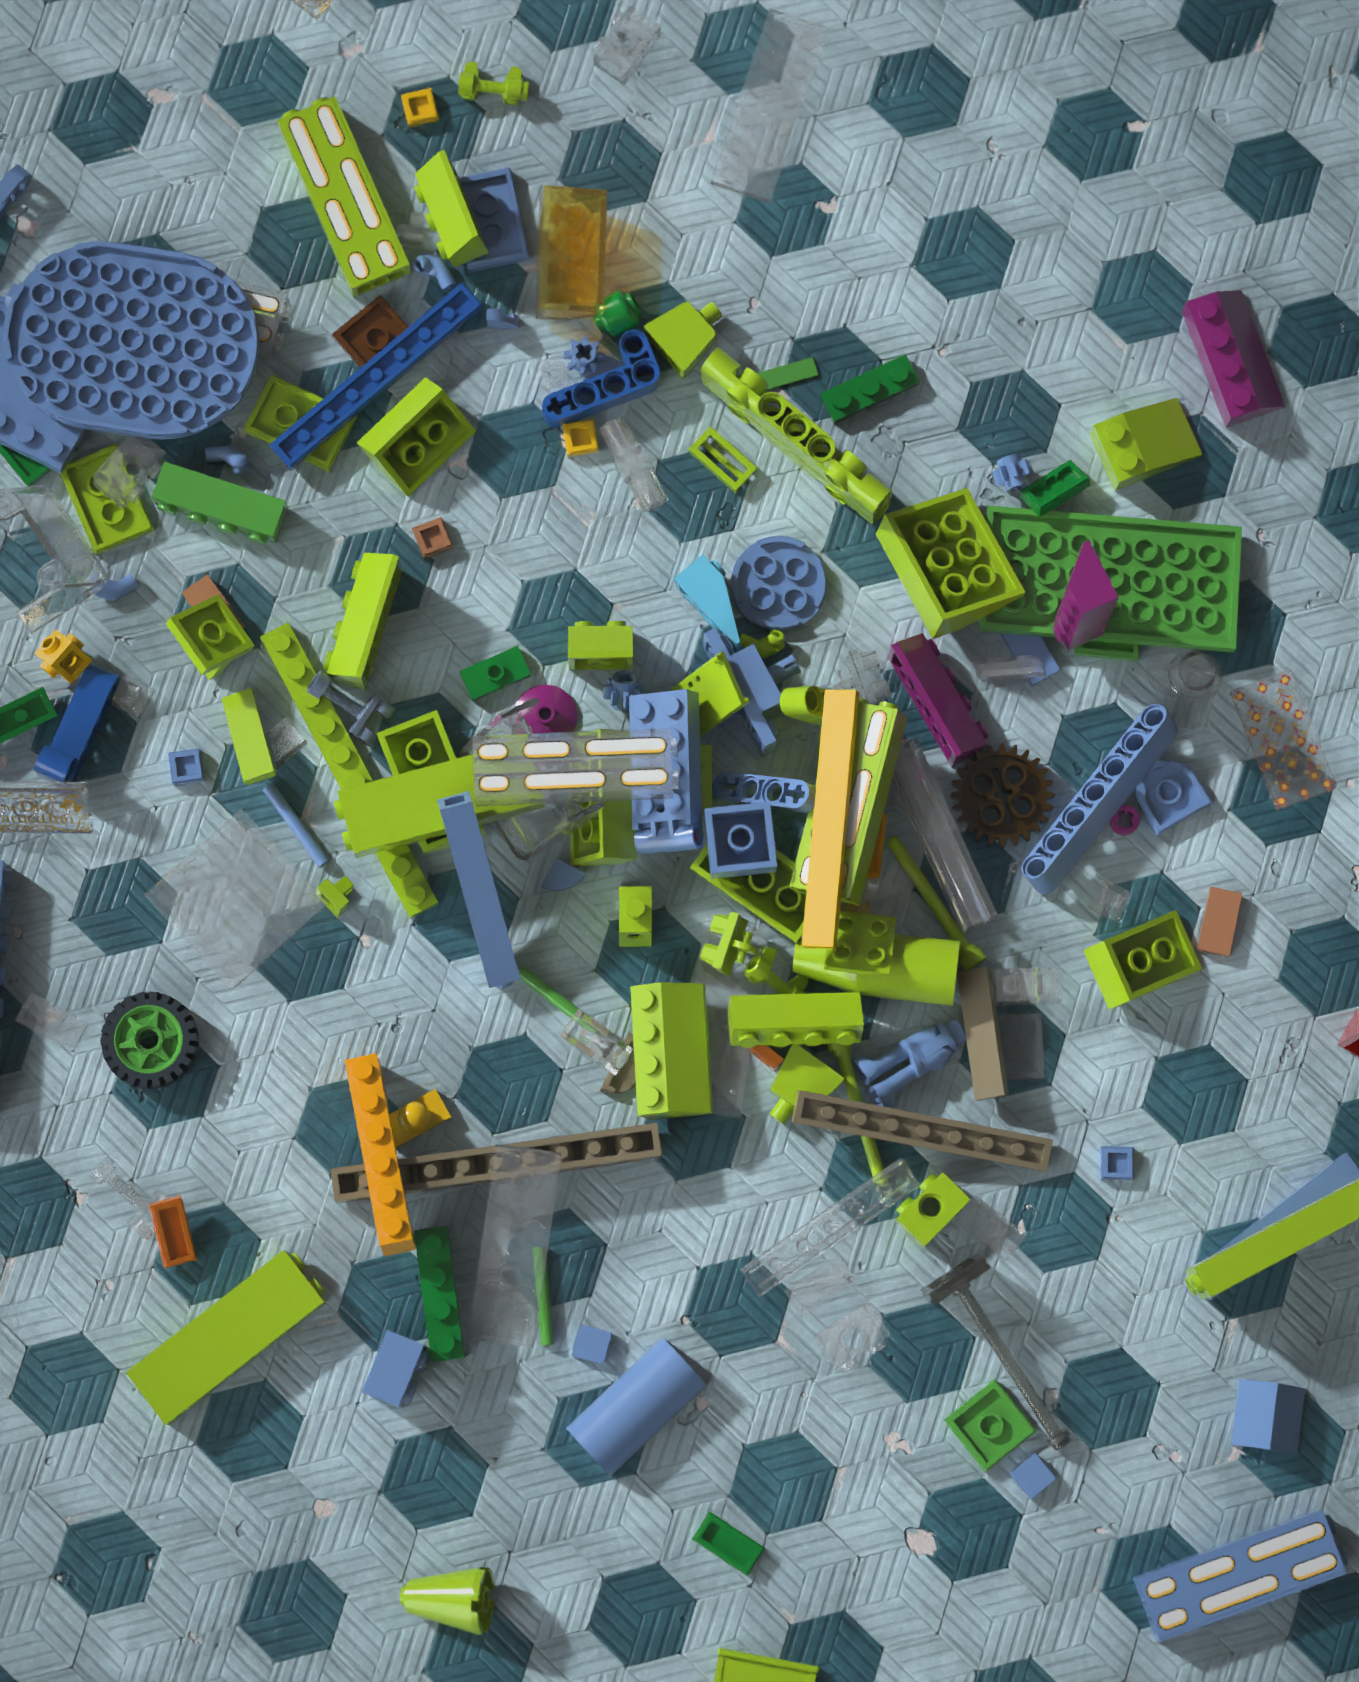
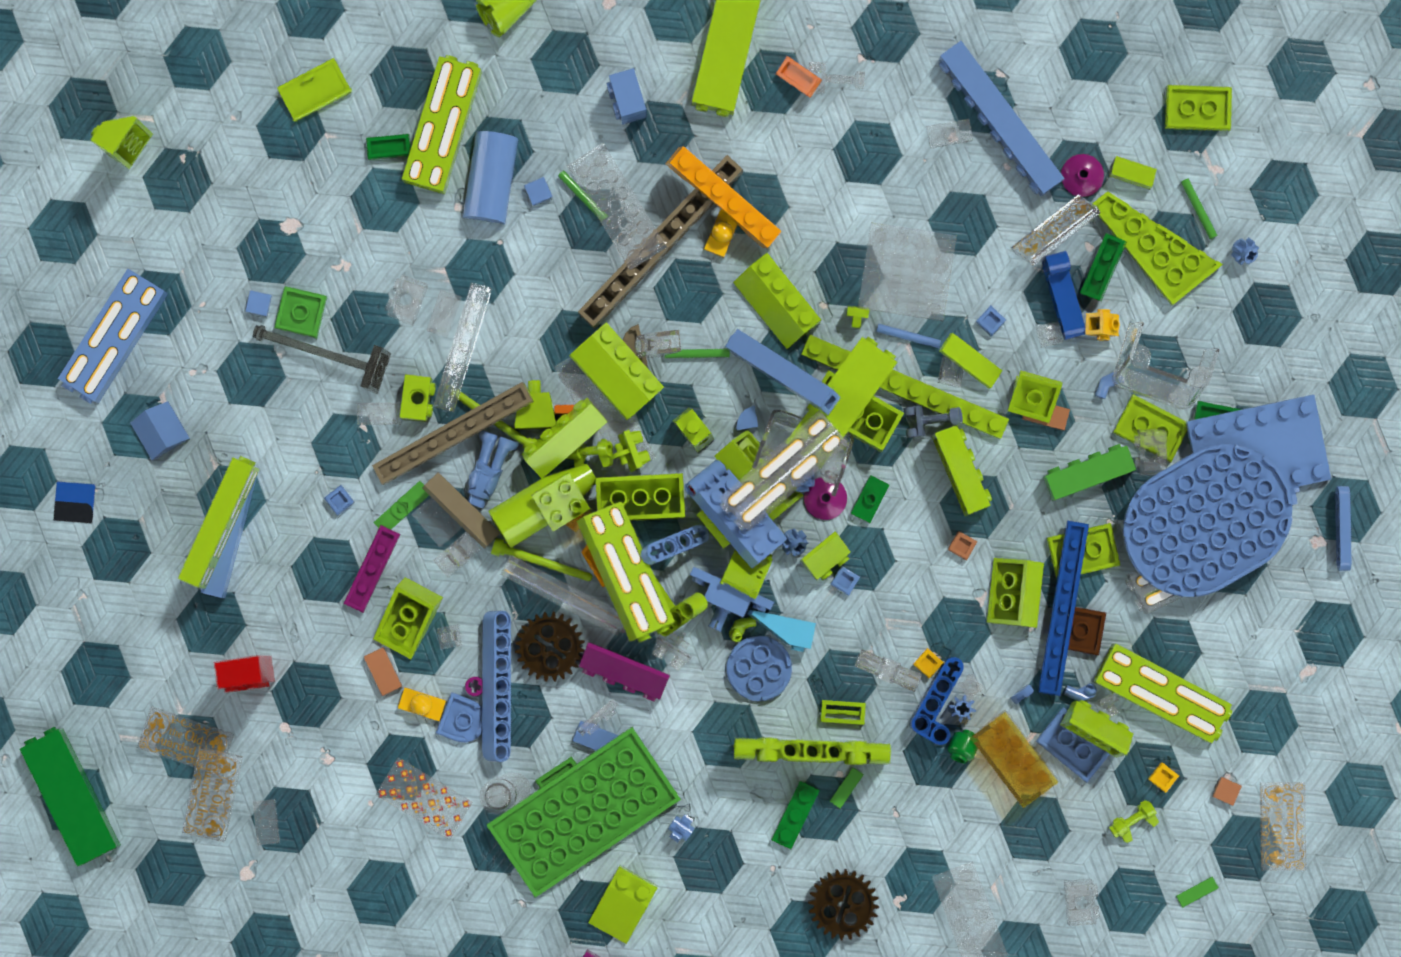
camera: 145 degrees right, 5 degrees up
wheel [100,992,199,1090] -> none
medium blue arm [205,445,249,476] -> none
green brick [414,1226,465,1363] -> none
lime torso [644,301,723,379] -> none
medium blue brick [704,802,777,879] -> none
yellow tile [802,690,859,949] -> none
lime slope [876,488,1026,639] -> none
green plate [1020,460,1090,517] -> none
magenta slope [1053,540,1119,650] -> none
none -> magenta tile [343,525,401,613]
none -> bright green piece [373,481,429,529]
none -> yellow tile [398,687,447,721]
none -> lime brick [402,55,482,195]
none -> lime slope [733,253,821,349]
none -> dark brown gear [808,868,879,941]
none -> medium blue tile [830,566,860,596]
none -> nougat tile [1212,777,1242,806]

